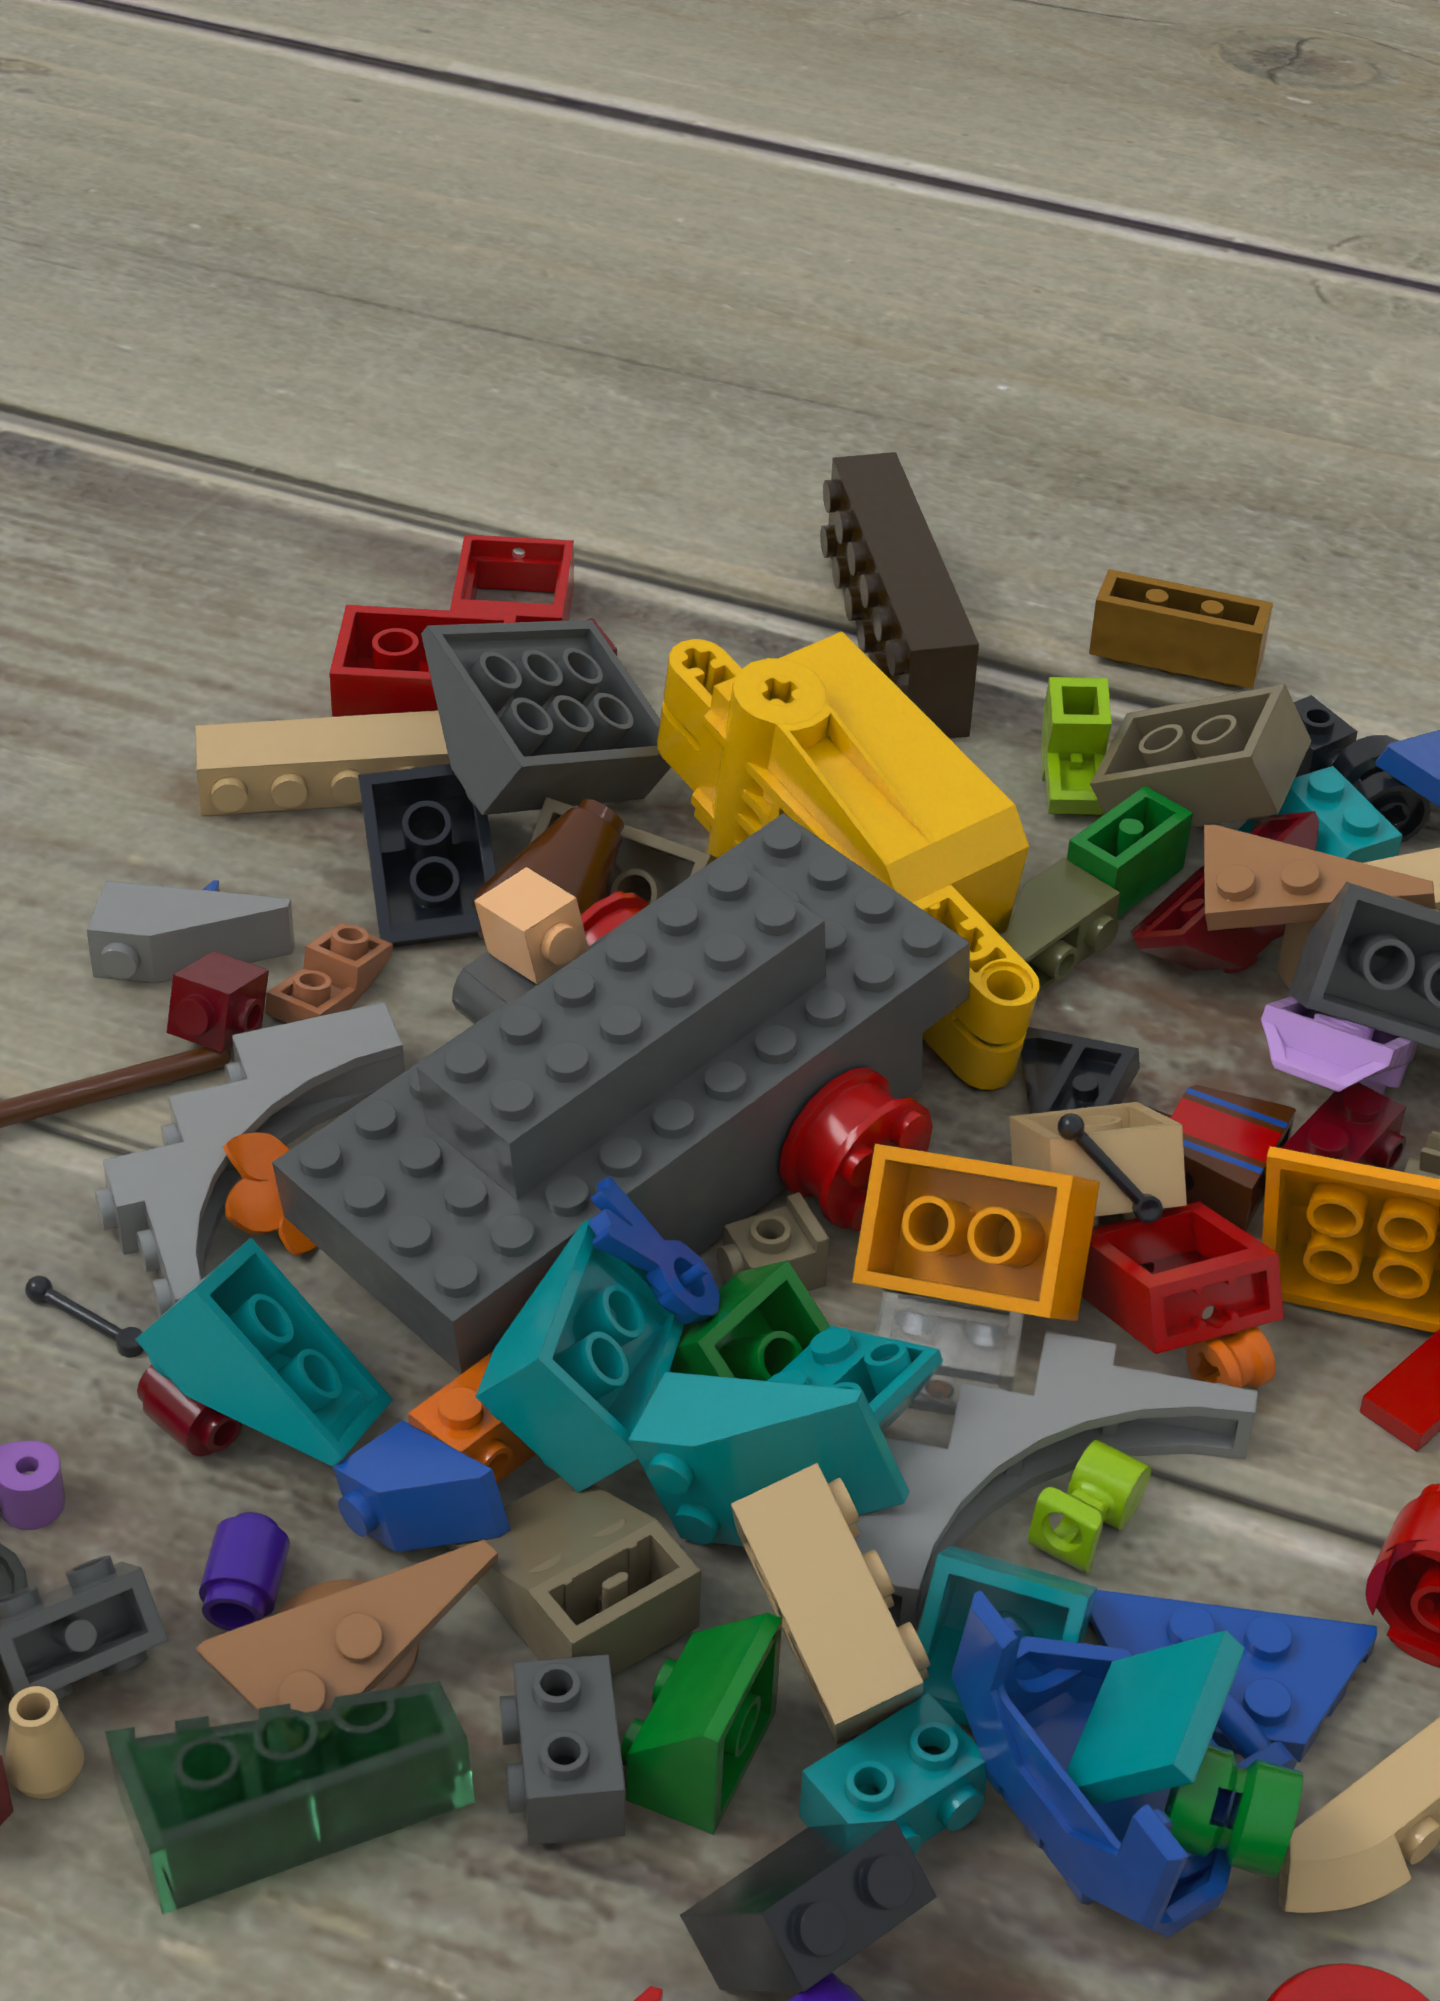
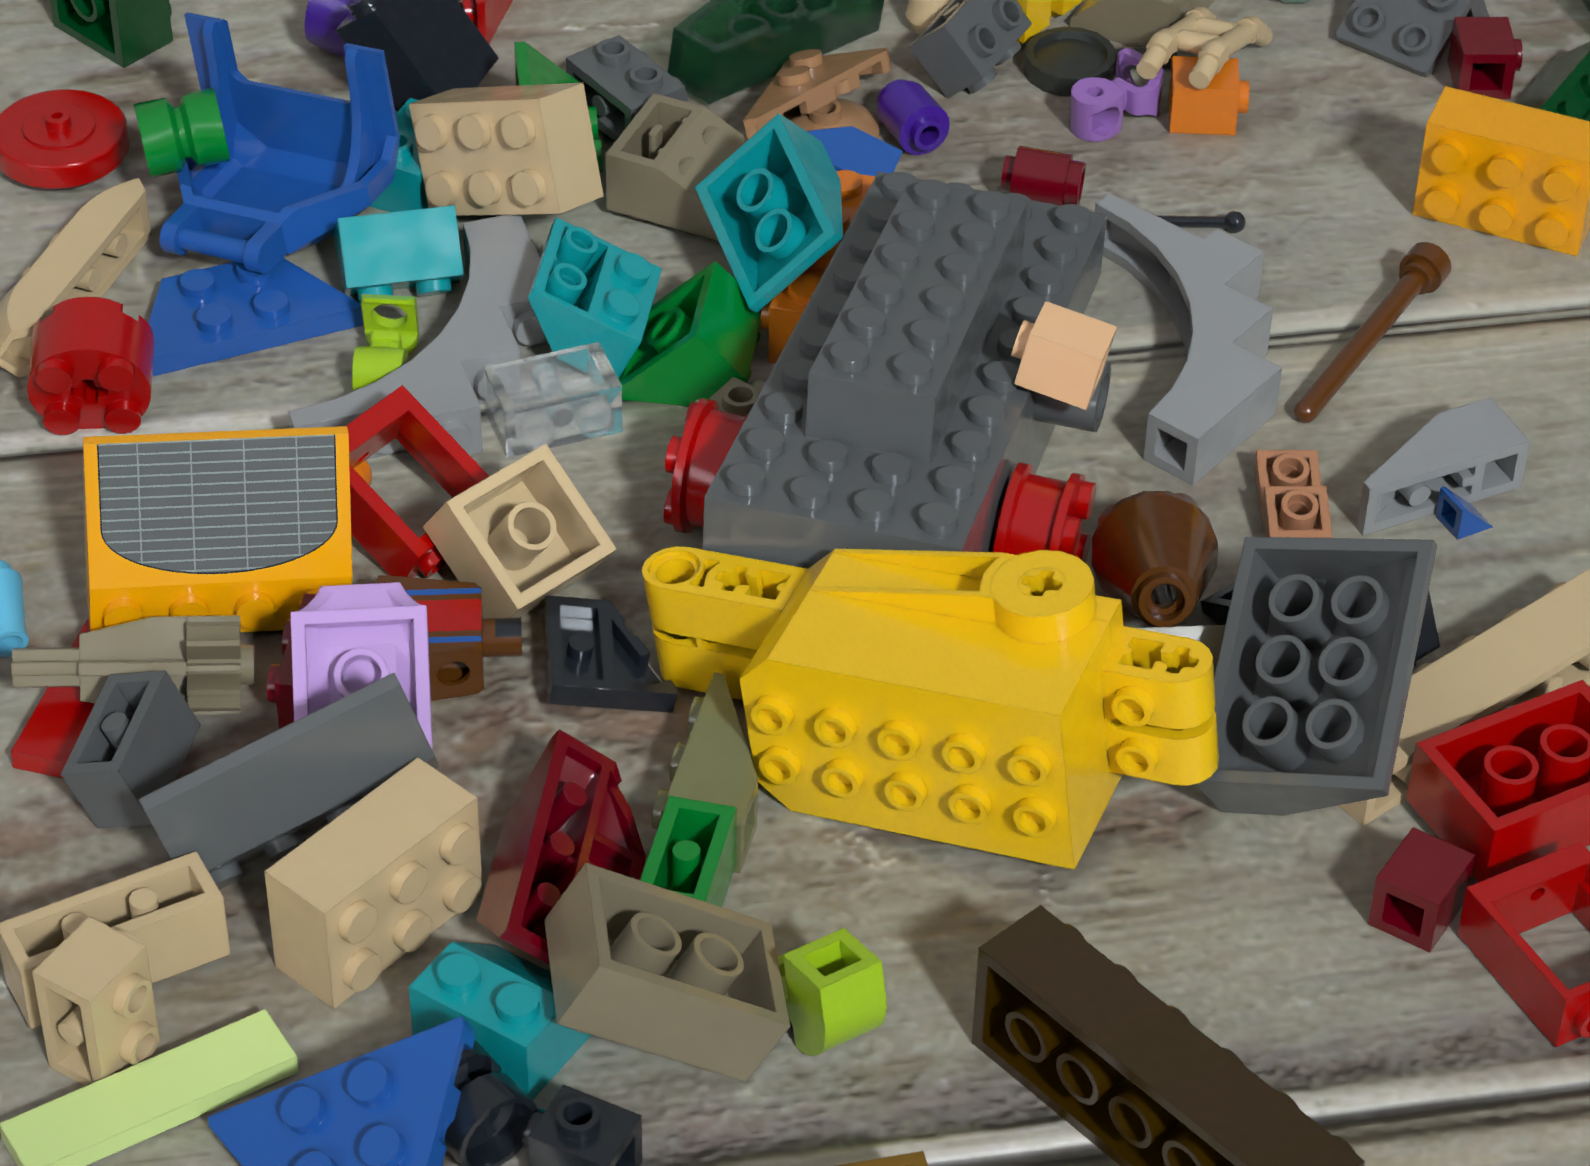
camera: 150 degrees right, 0 degrees up
teal slope [135,1238,393,1467] -> none
dark red brick [166,951,269,1053] -> none
orange plate [223,1132,317,1256] -> none
blue piece [589,1175,720,1324] -> none
teal slope [628,1372,910,1546] -> none
light orange brick [852,1144,1100,1321] -> none
black hinge [1057,1113,1163,1223] -> none
teal tile [1066,1630,1245,1806] -> none
medium nougat wing [1204,824,1436,931] -> none

